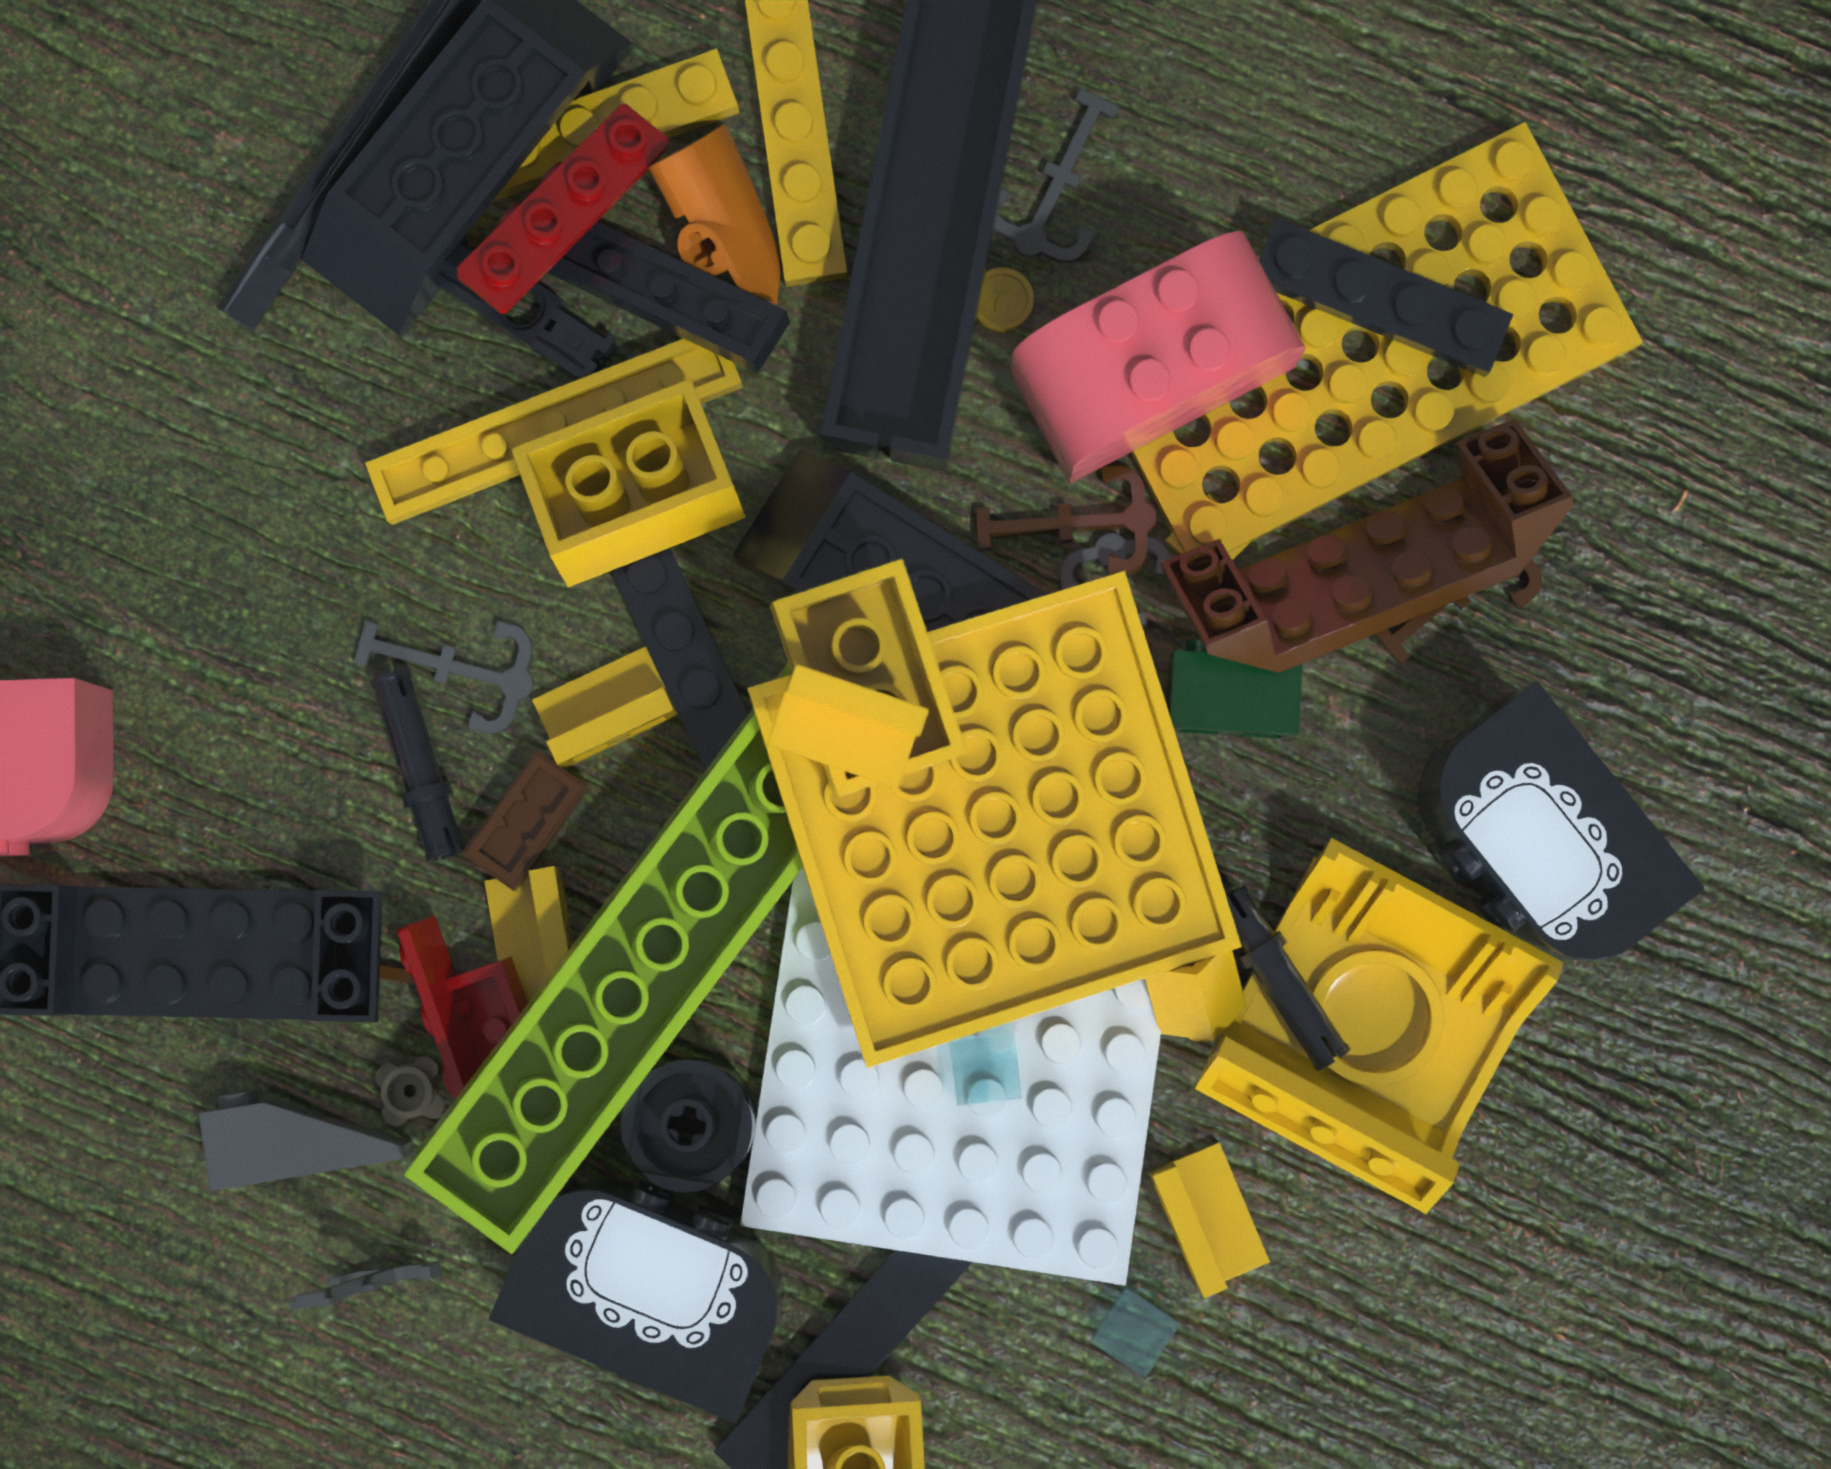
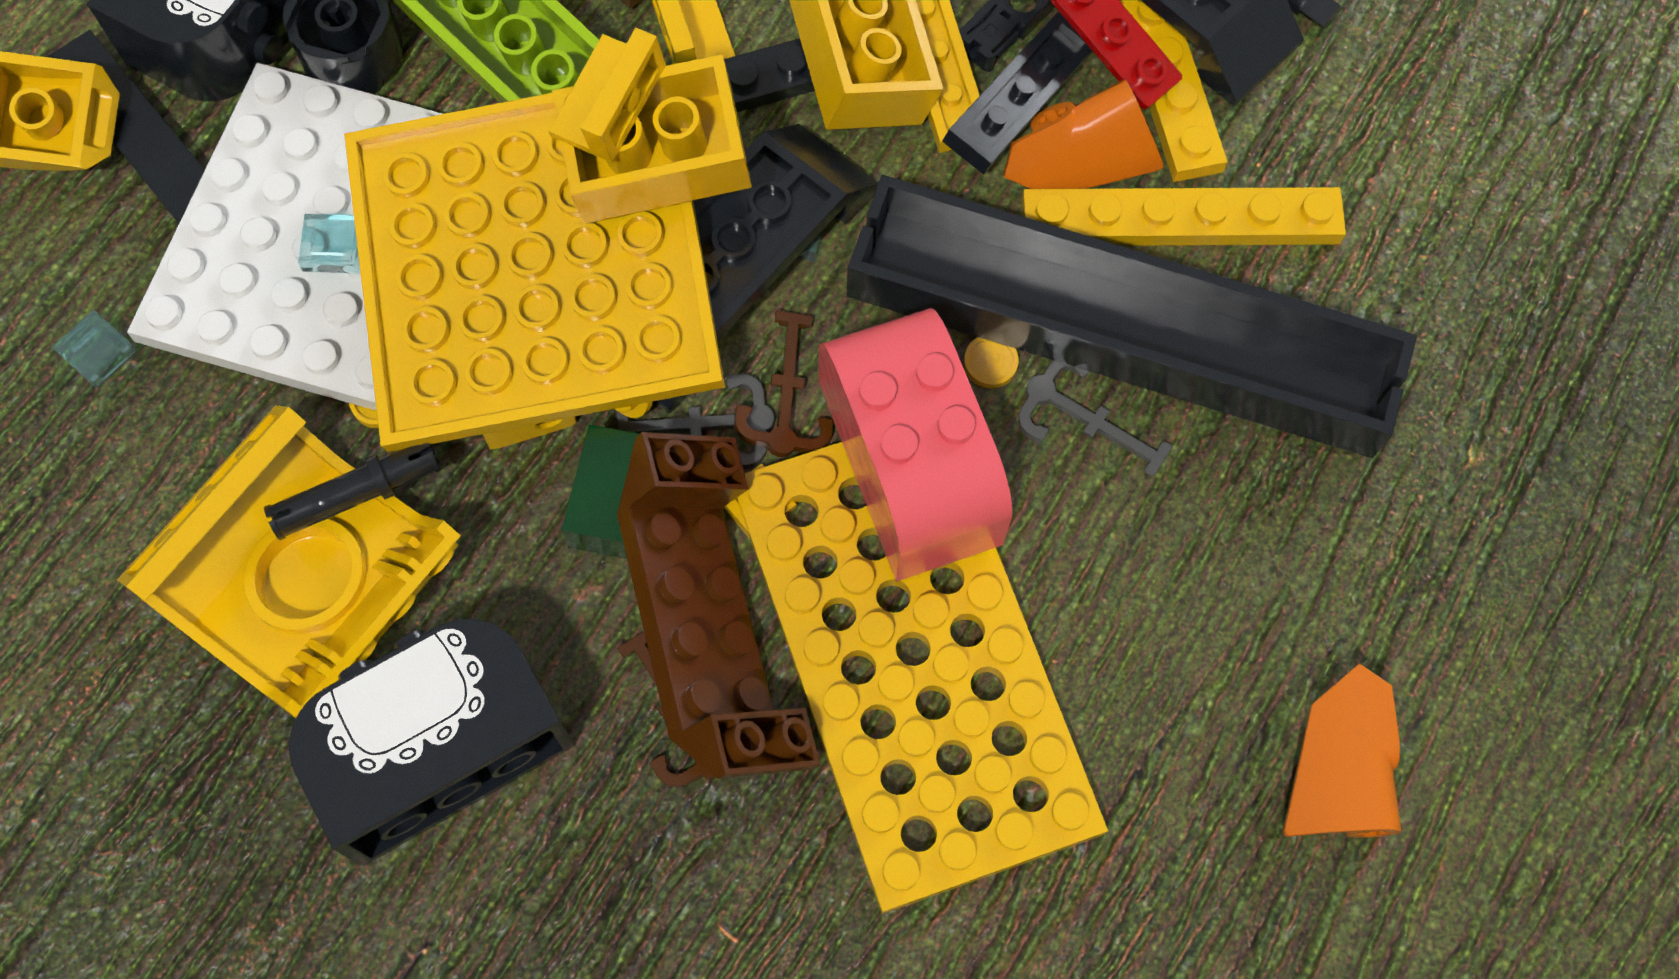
camera: 90 degrees right, 15 degrees down
yellow brick [1145,950,1246,1042] -> none
yellow panel [1148,1142,1270,1298] -> none
black plate [1259,218,1514,377] -> none

